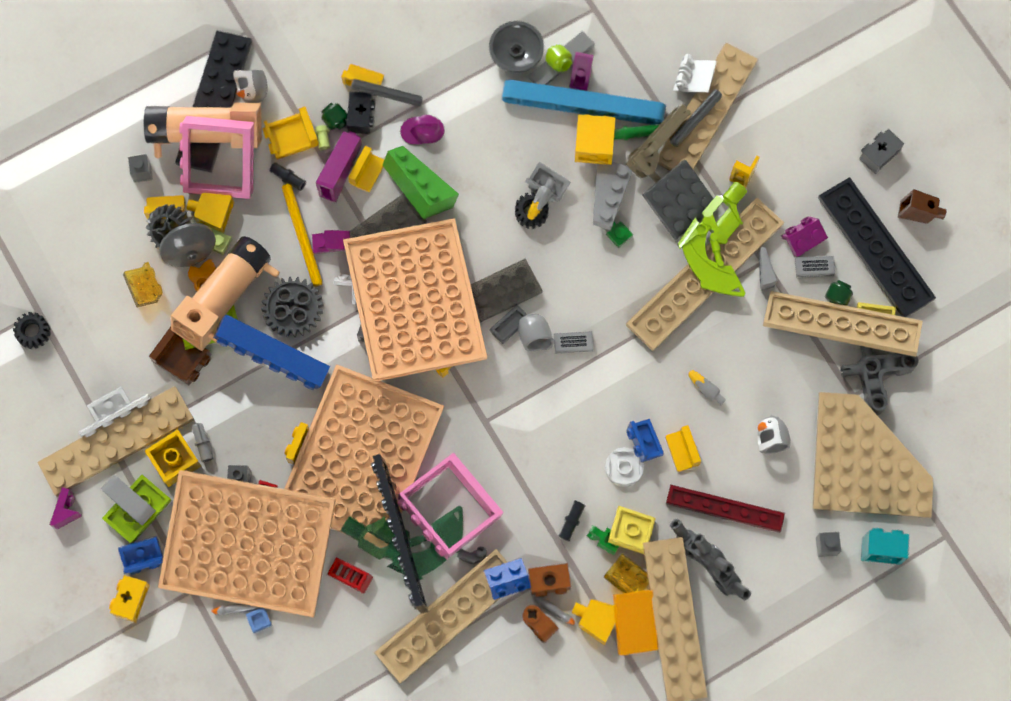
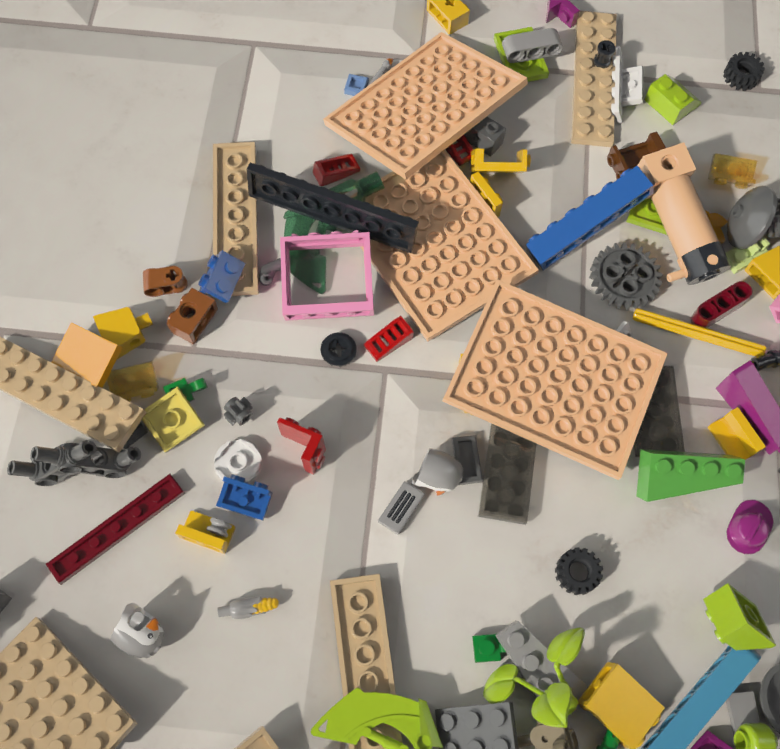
camera: 125 degrees right, 5 degrees down
blue bracket [118,536,163,575] -> none
yellow brick [144,429,201,487] -> none
light grey axle [192,423,214,462] -> none
magenta slope [312,230,350,254] -> none
light grey bracket [525,162,571,202] -> none
light grey piece [527,179,555,220] -> none
light grey piece [534,595,575,625] -> none
black pin [558,500,586,541] -> none
none -> light grey bush [206,518,232,538]
none -> dark grey gear [224,397,253,426]
none -> red bracket [277,417,326,475]
none -> black gear [320,332,357,368]
none -> red slope [364,315,414,362]
none -> yellow panel [471,149,531,173]
none -> lime plant [483,627,585,728]
none -> black bush [593,40,616,68]
none -> lime slope [644,74,702,125]
none -> dark red beam [691,281,753,328]
none -> lime slope [703,583,776,650]

